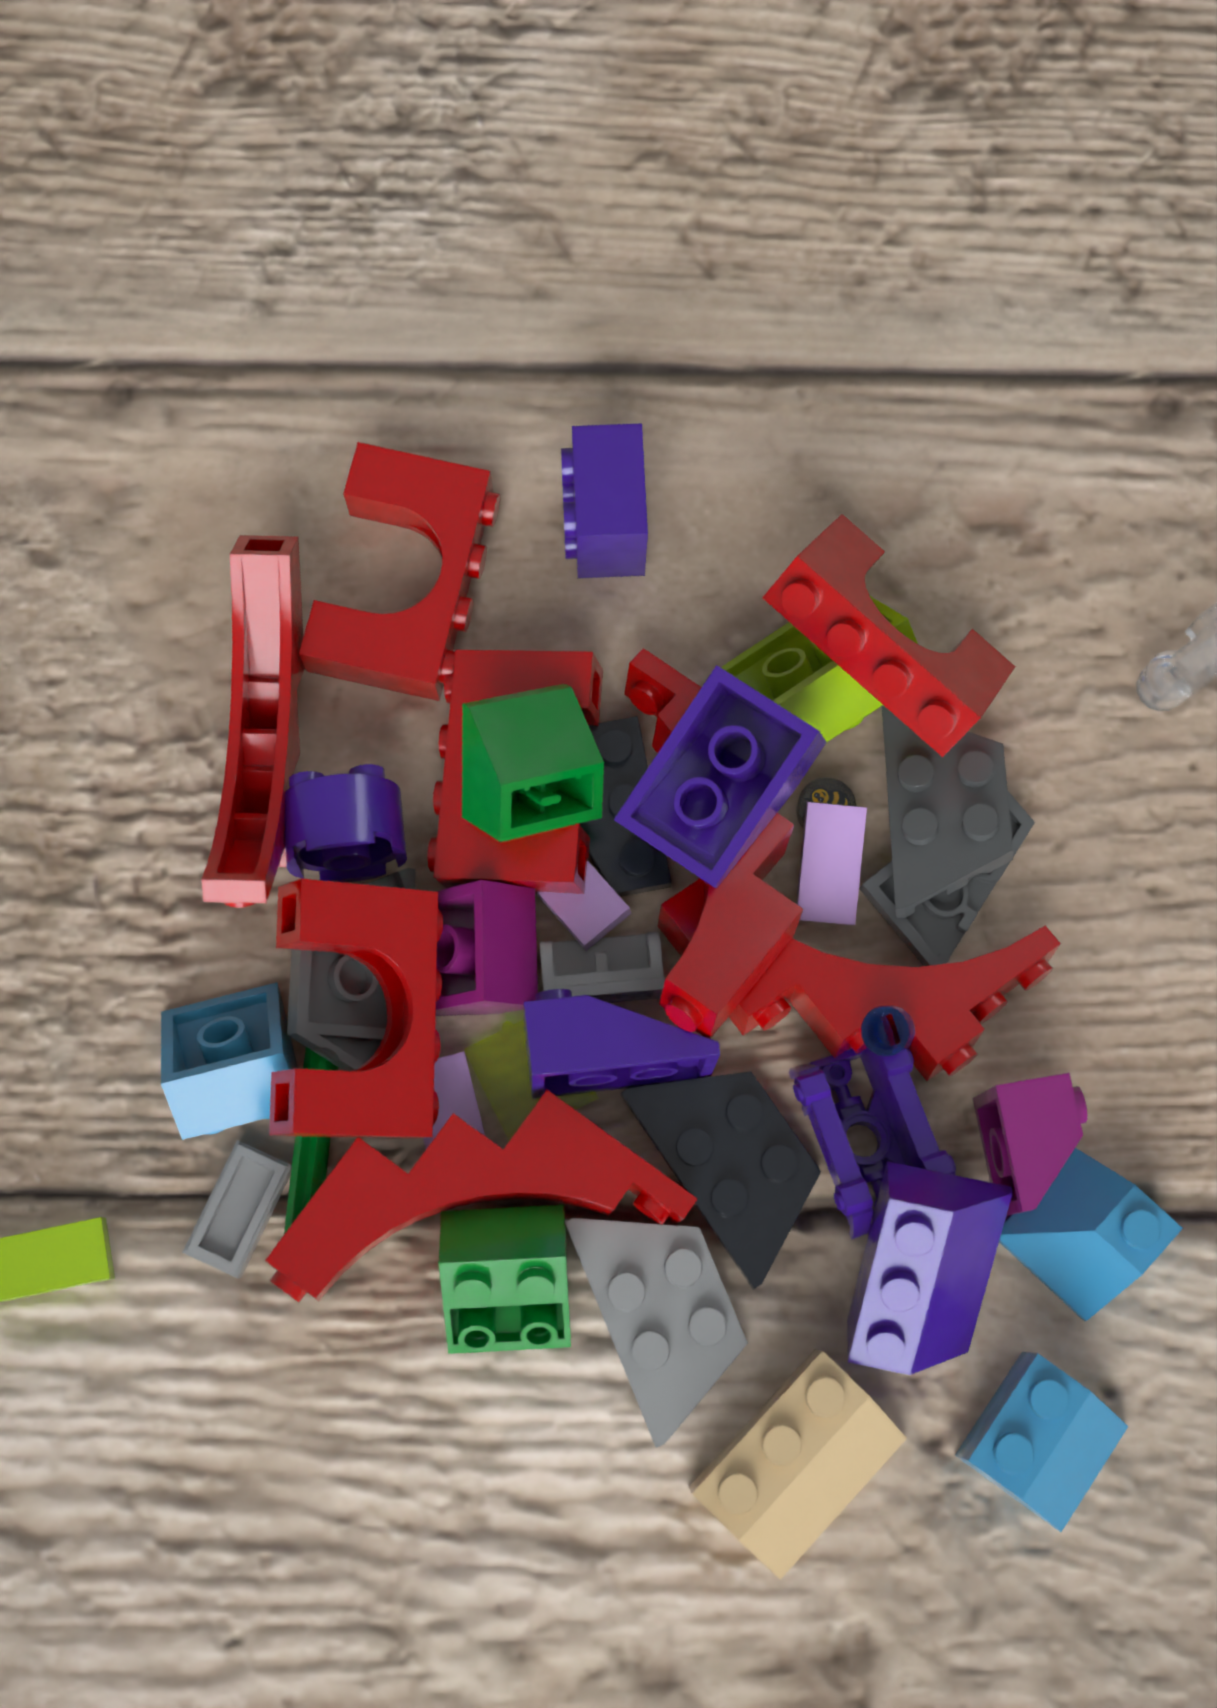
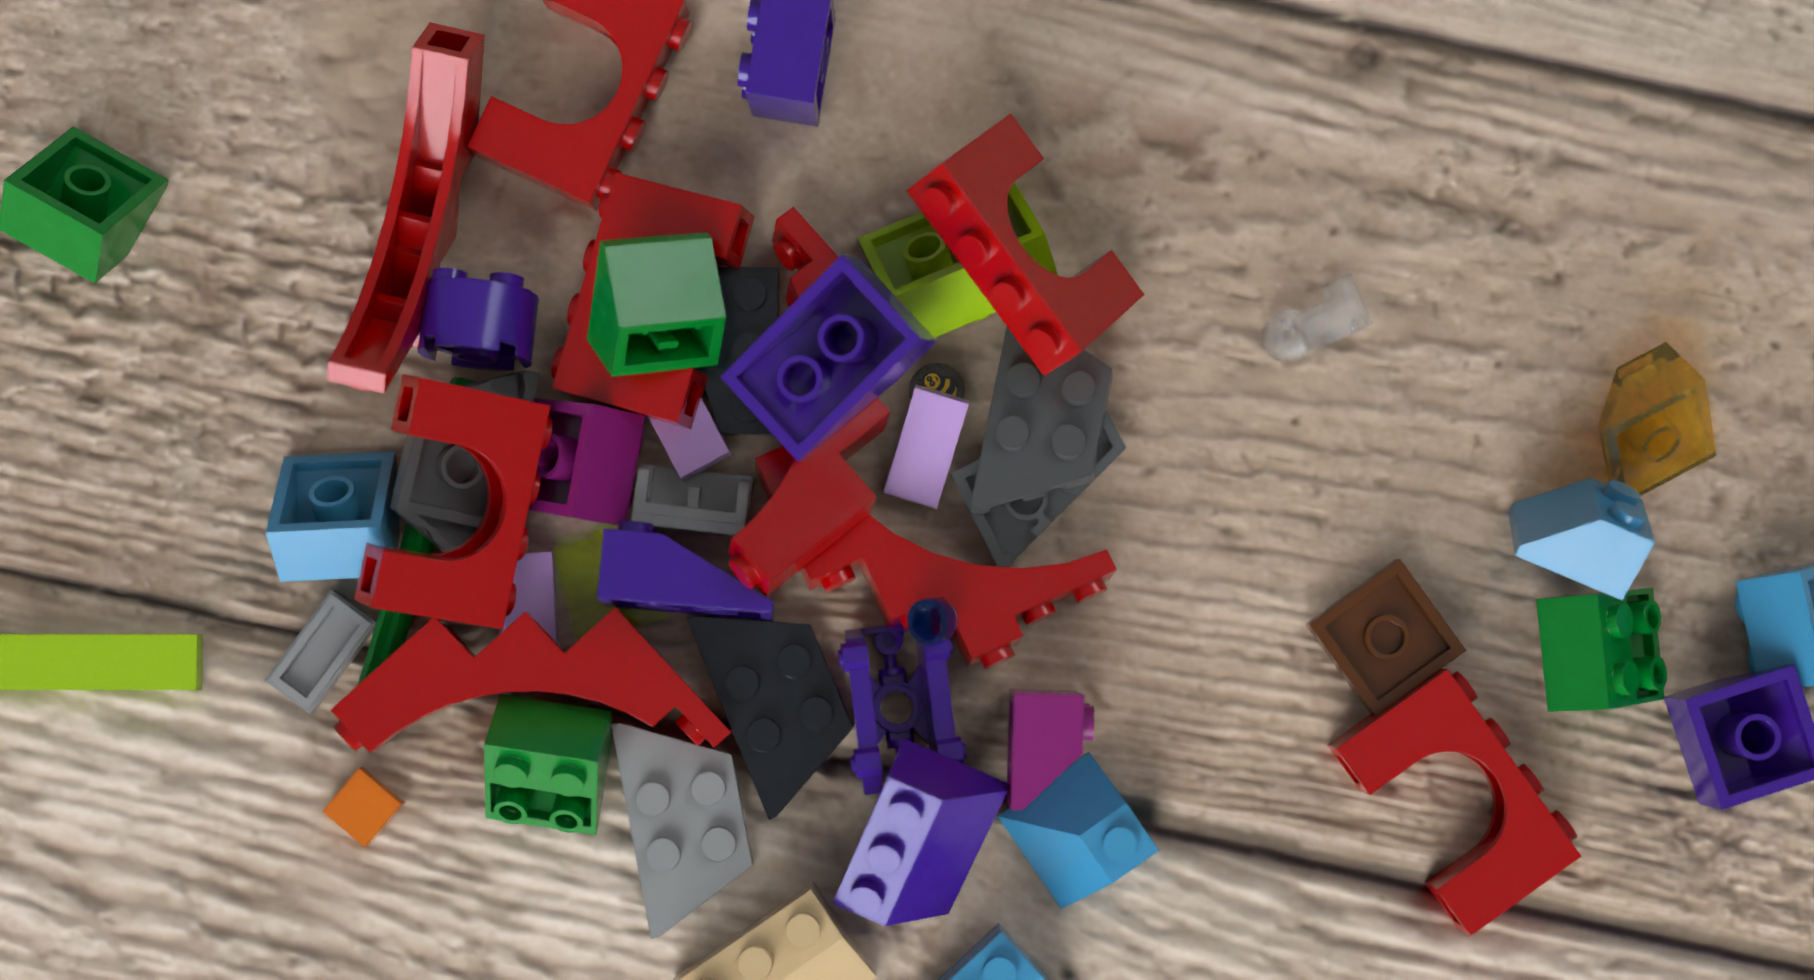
camera: 15 degrees right, 10 degrees up
none -> orange tile [322,767,405,847]

